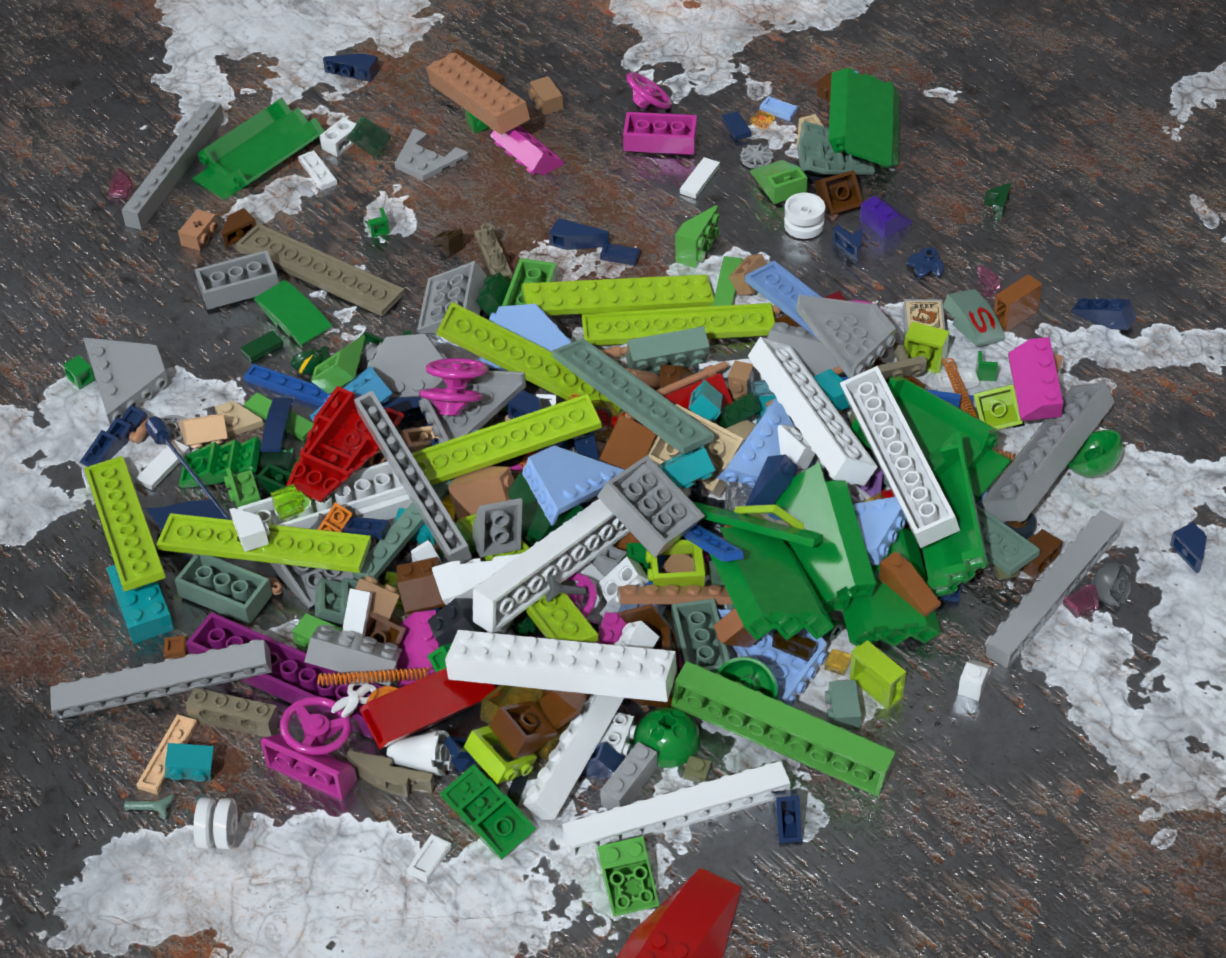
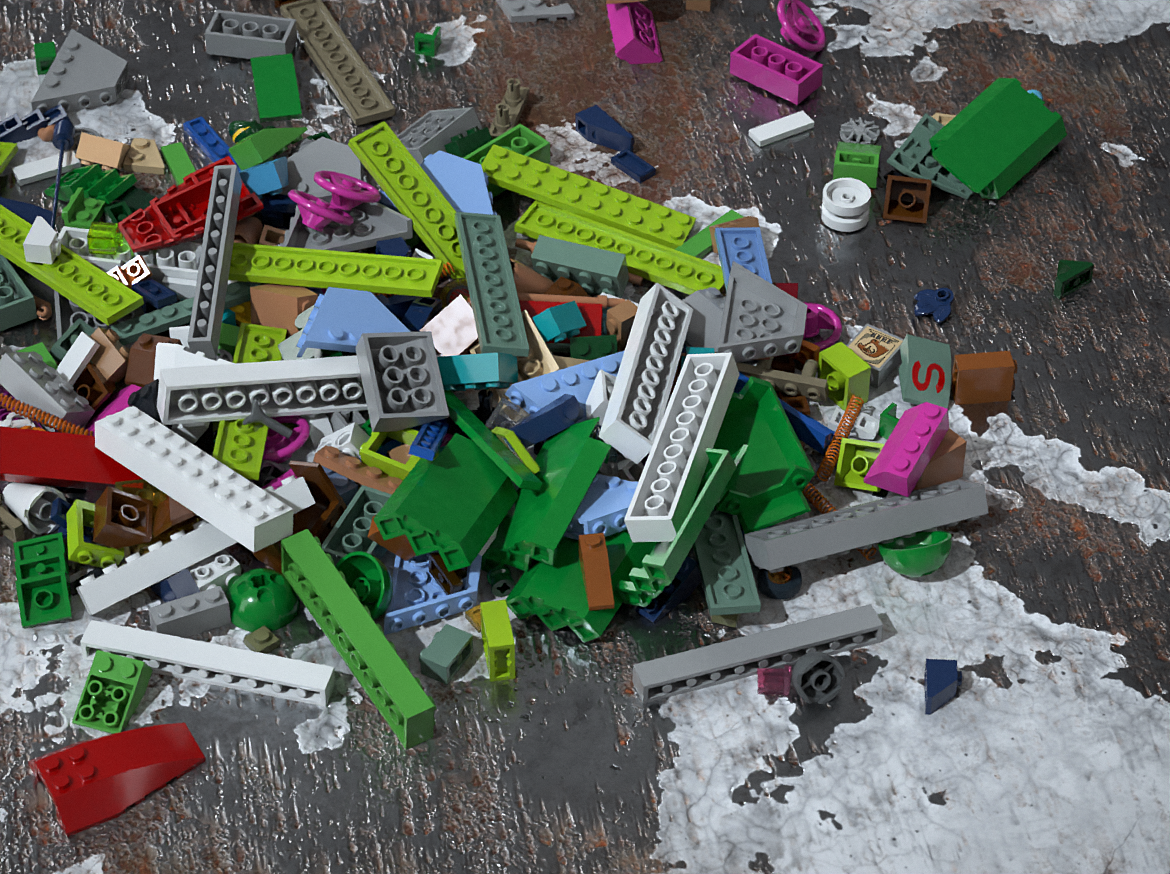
camera: 30 degrees right, 5 degrees down
dark green tile [240,330,284,363] -> none
dark blue slope [260,398,293,452] -> none
dark brown slope [430,228,463,257] -> none
light grey slope [473,498,522,557] -> none
bright green slope [675,205,720,268] -> none
dark blue tile [722,111,751,141] -> none
clear yellow tile [750,110,775,130] -> none
light blue tile [760,96,799,121] -> none
dark blue slope [773,790,802,843] -> none
dark blue slope [832,225,862,261] -> none
dark purple slope [860,196,912,239] -> none
white slope [958,659,992,701] -> none
clear pink tile [976,264,1001,296] -> none
reddish brown brick [1019,529,1063,579] -> none
dark blue slope [1071,298,1136,330] -> none

